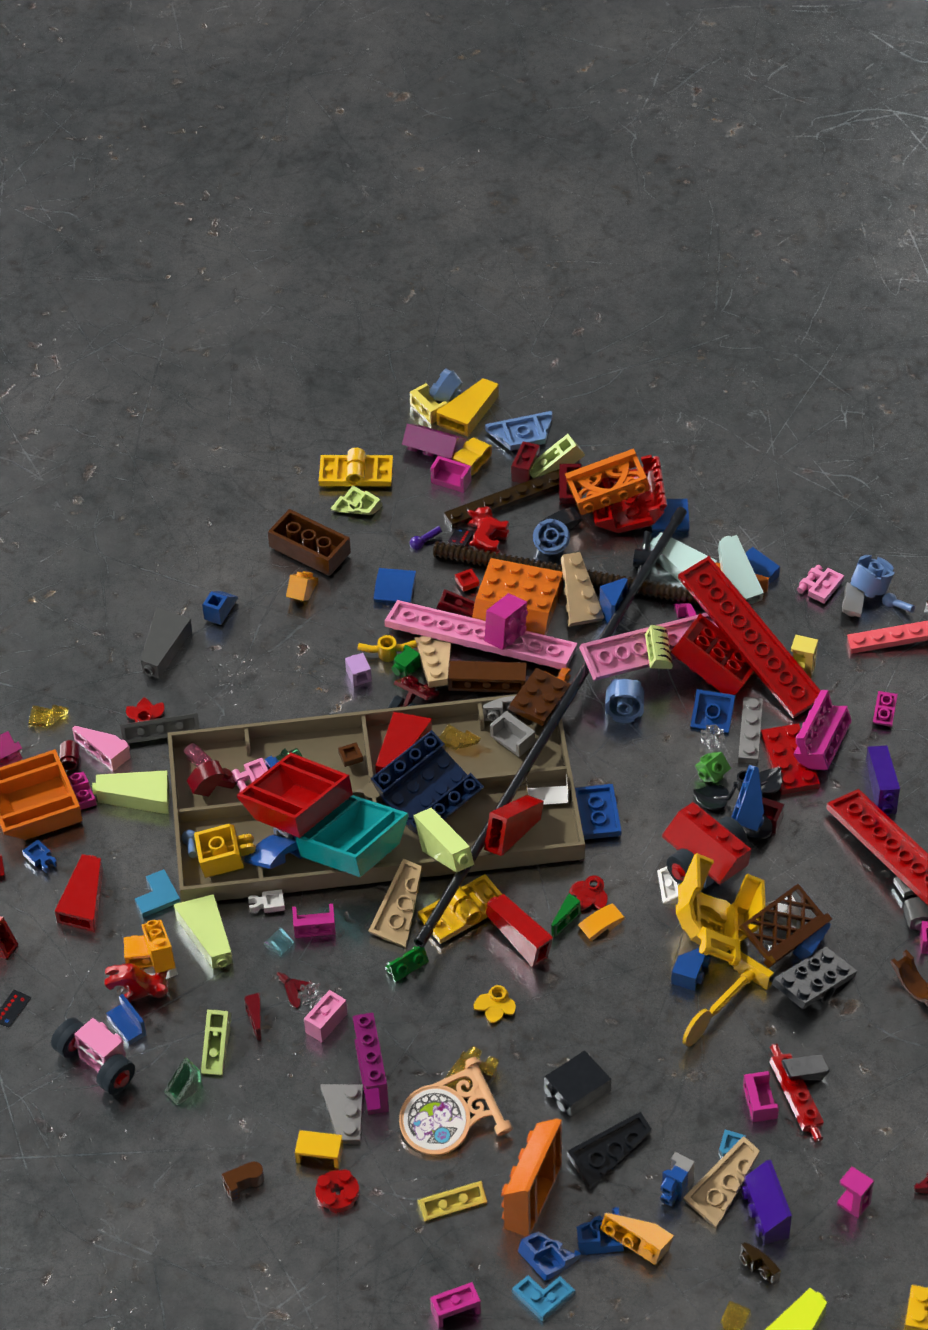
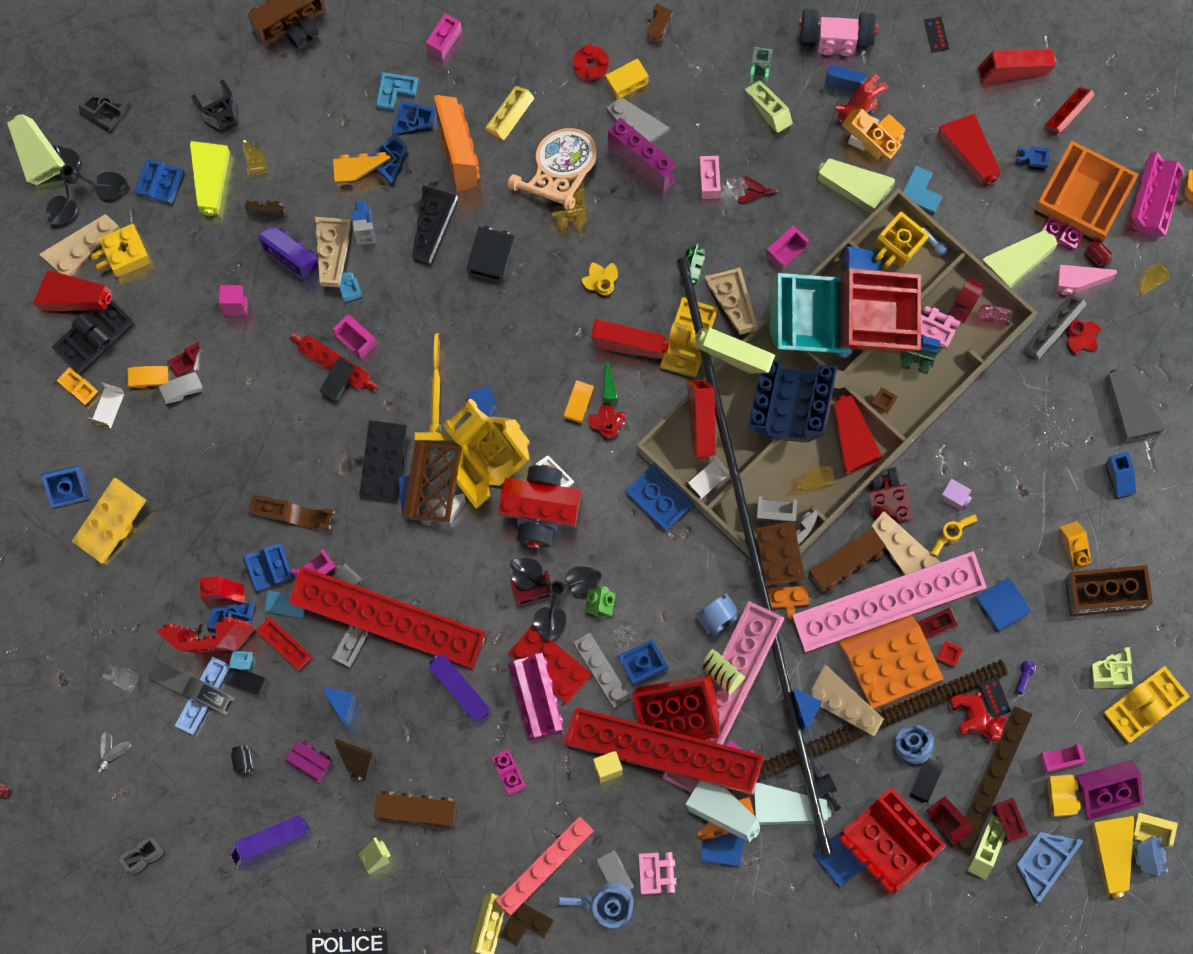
camera: 140 degrees right, 25 degrees up
dark red slope [244,993,262,1041] -> none
white plate [248,889,285,913] -> none
clear light blue slope [263,928,294,956] -> none
green brick [391,645,421,678] -> none
dark pink brick [484,593,528,650] -> none
orange fence [565,448,650,515] -> none
blue slope [731,765,764,831] -> none

